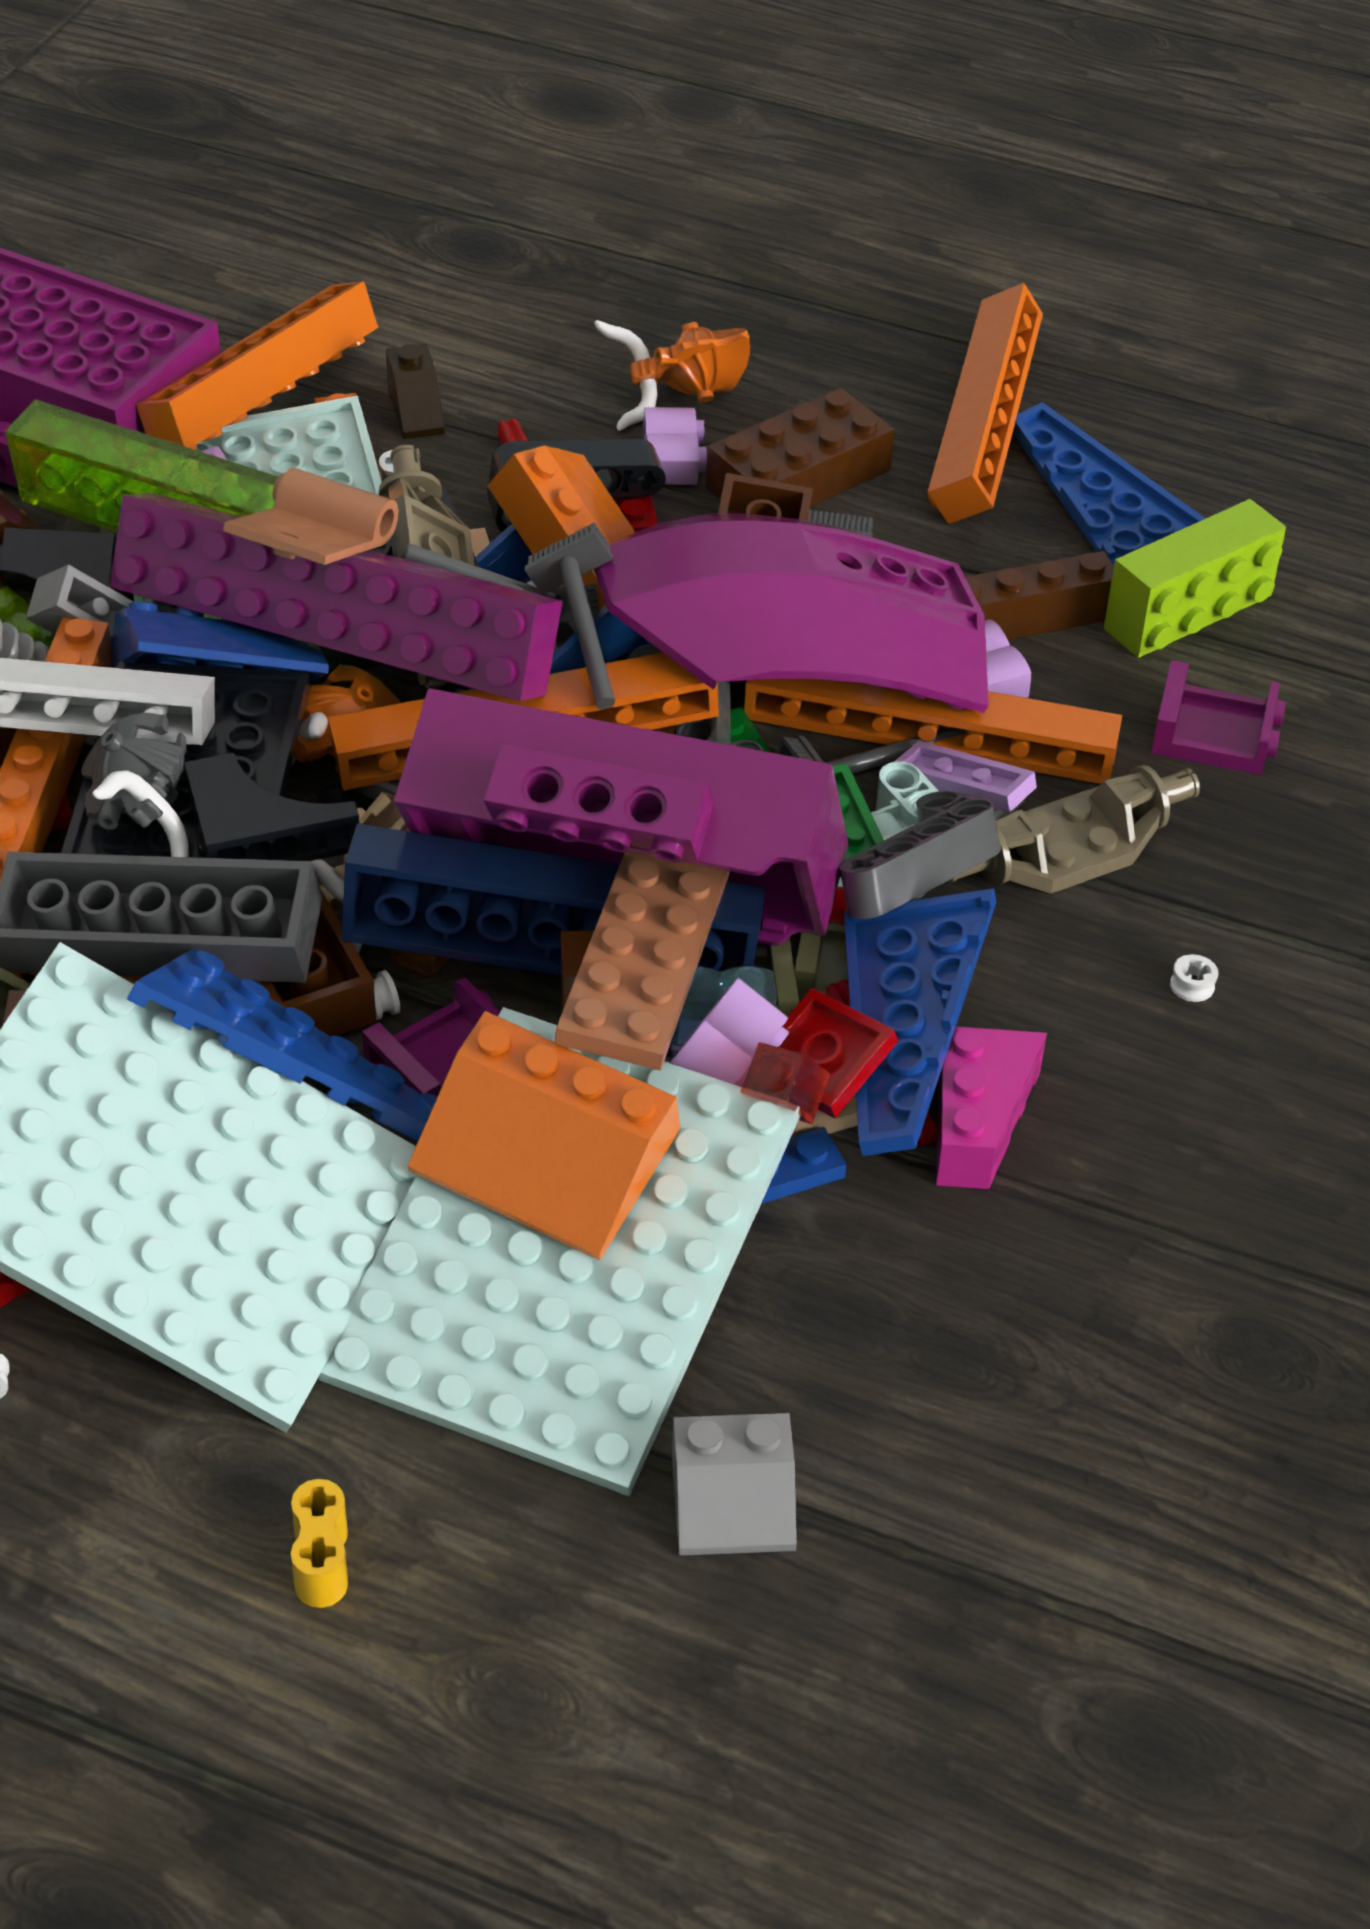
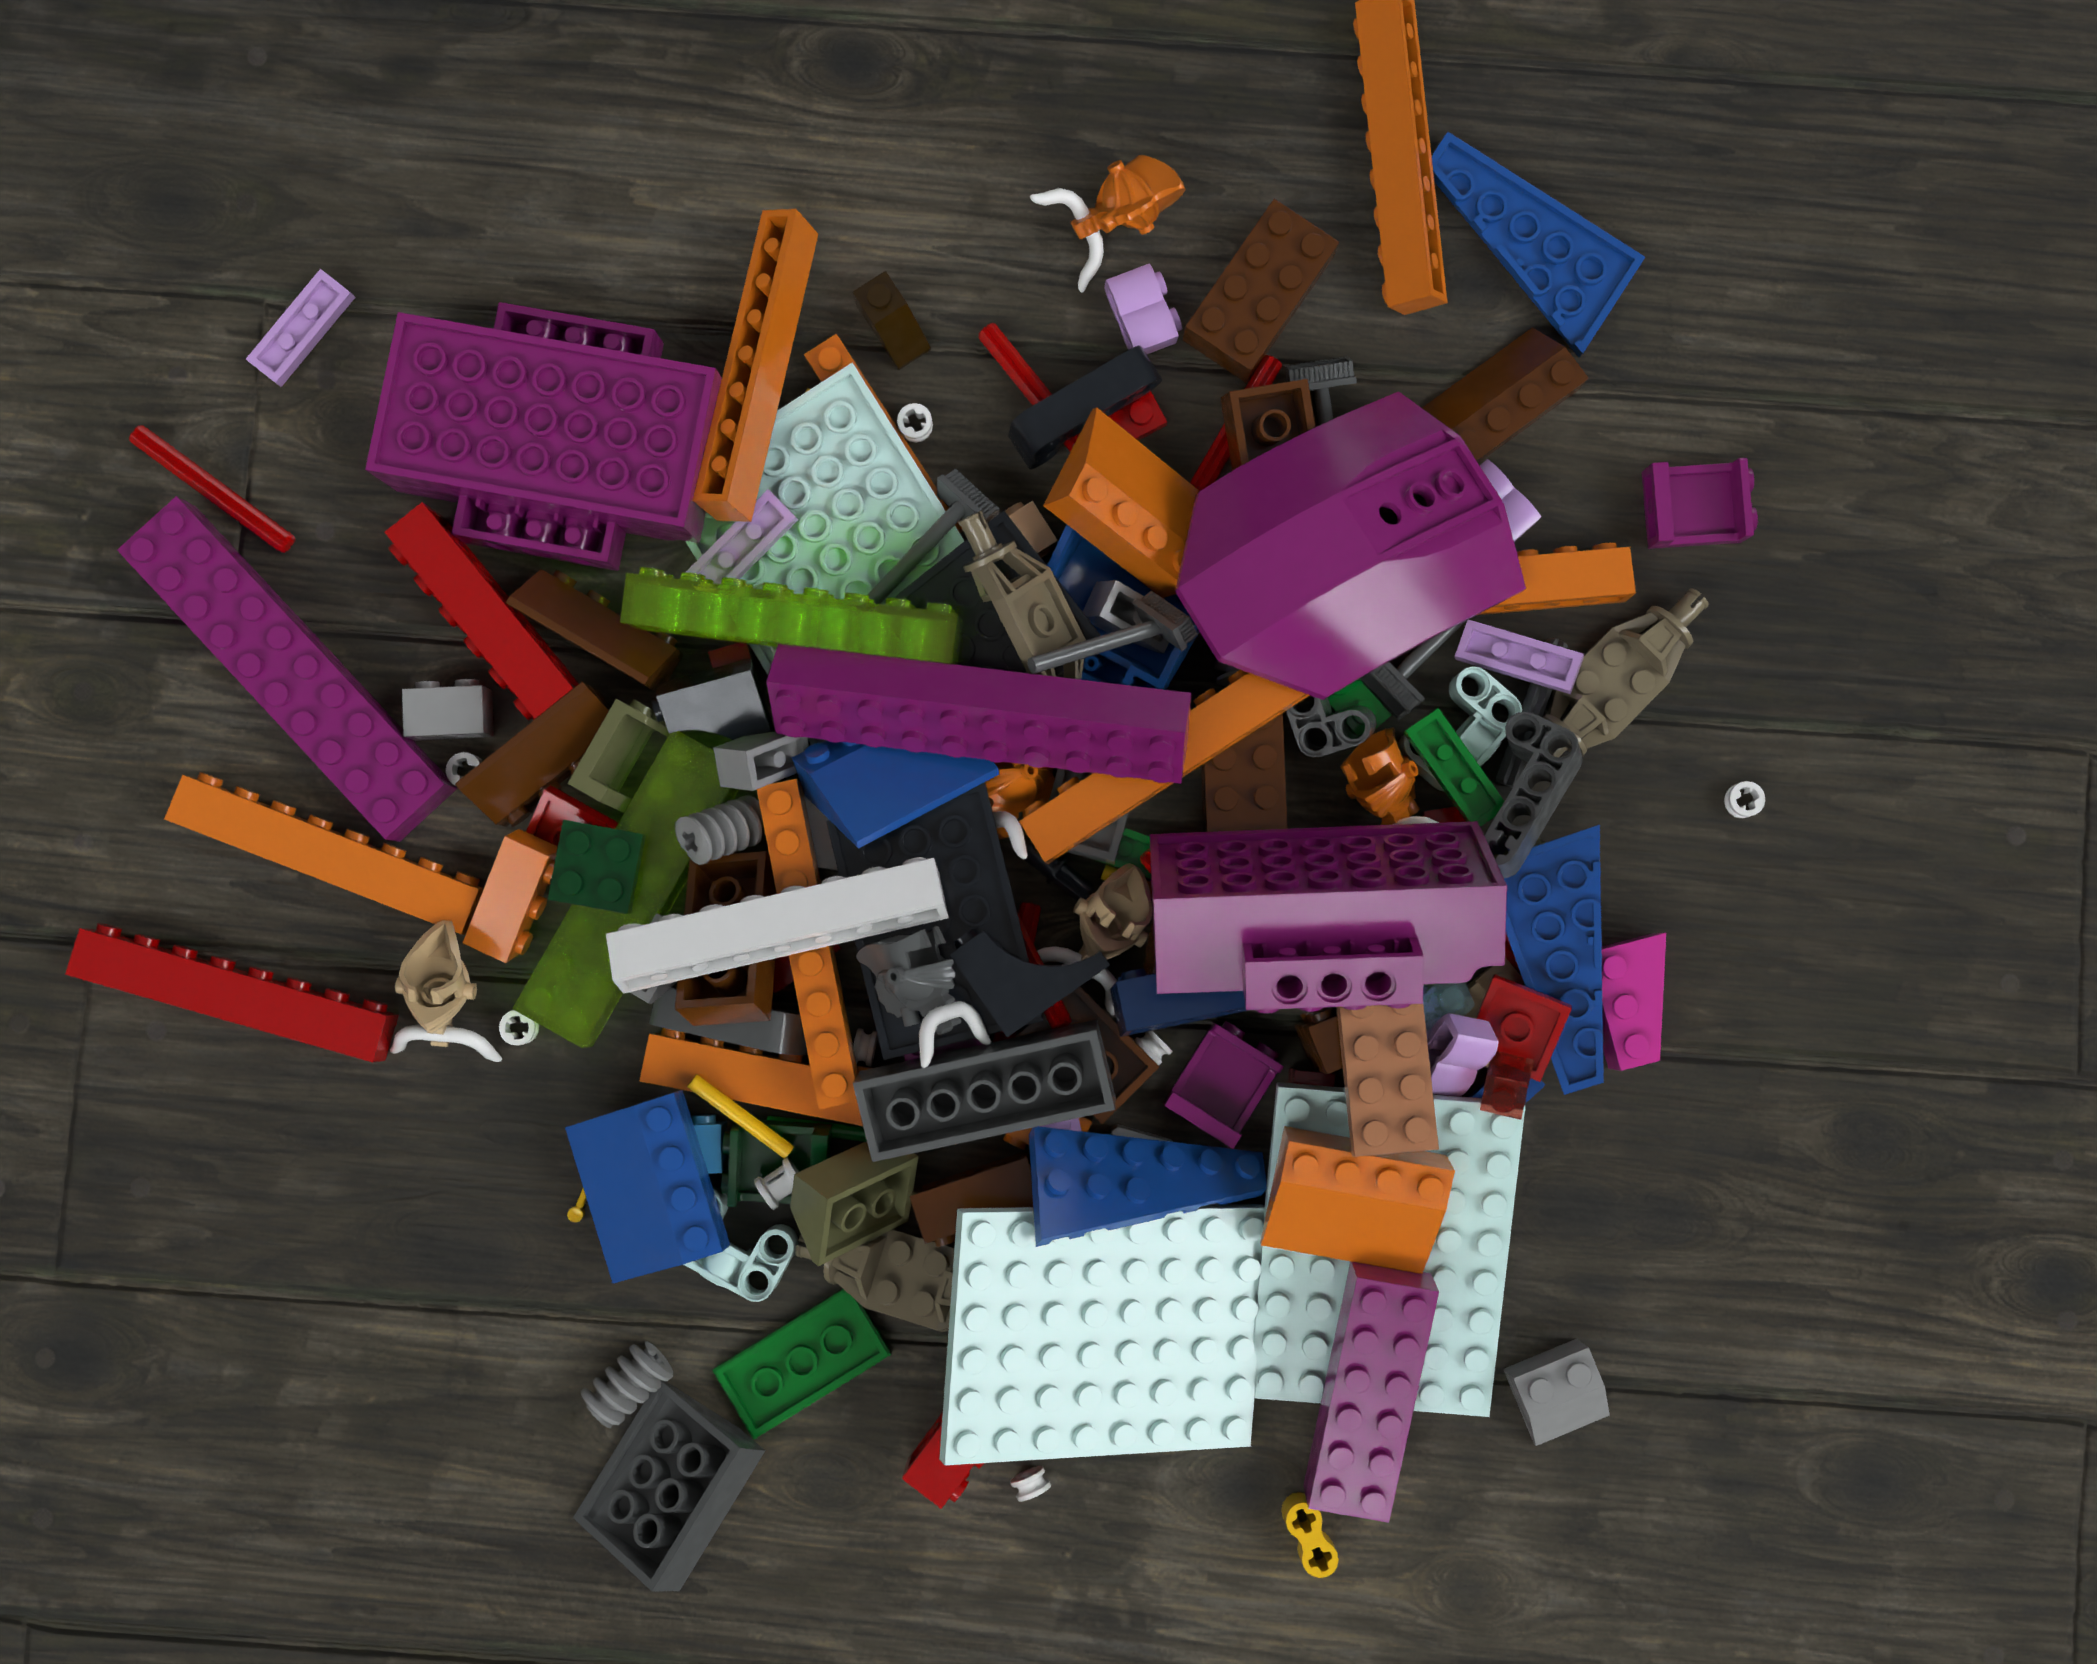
camera: 15 degrees left, 40 degrees up
nougat door [223,468,399,565] -> none
dark grey piece [525,523,615,709] -> none
lime brick [1104,499,1286,658] -> none
none -> magenta brick [1303,1261,1439,1523]

